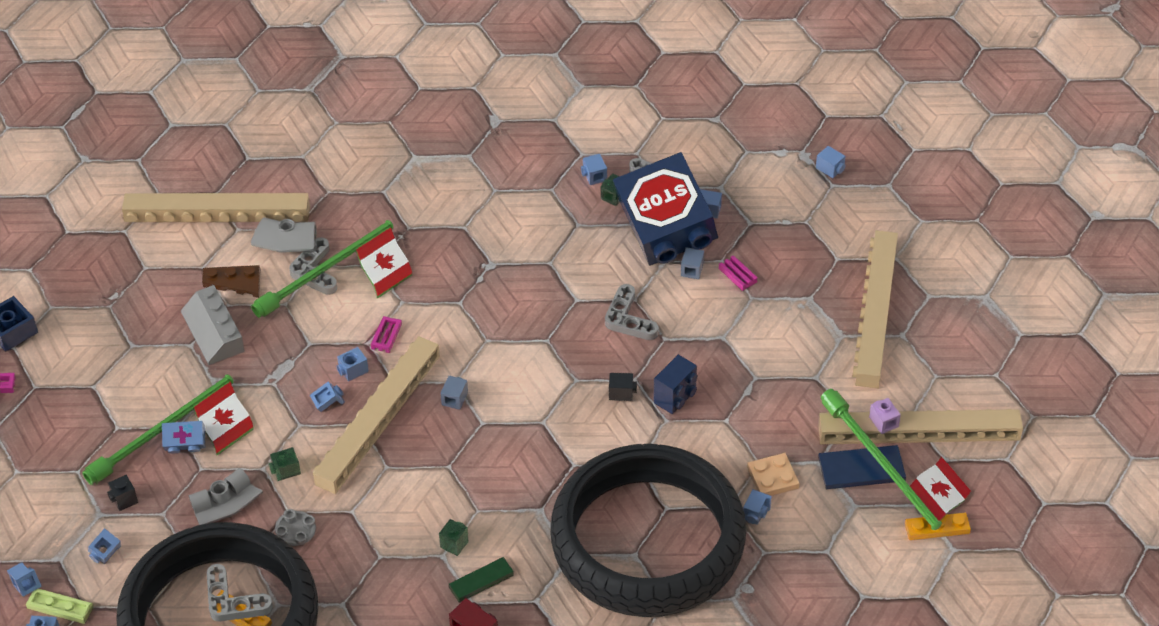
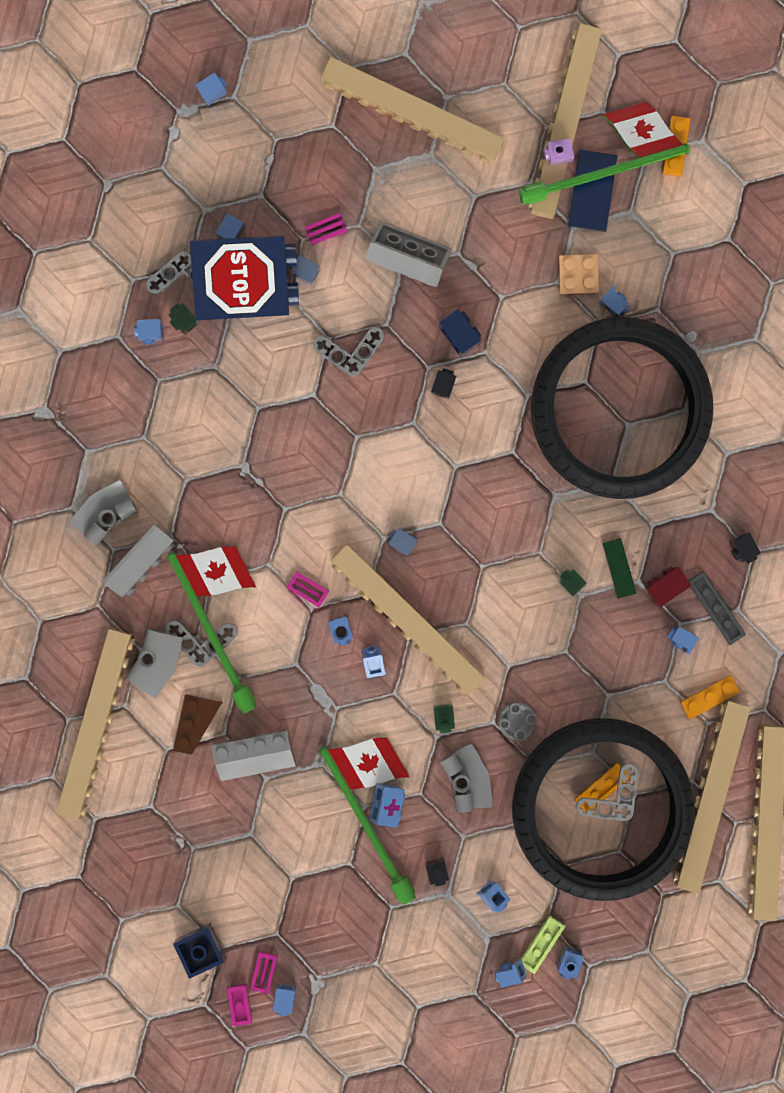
camera: 75 degrees left, 40 degrees up
none -> light grey panel [69,480,138,546]
none -> light grey slope [102,524,176,597]
none -> light grey slope [365,221,452,287]

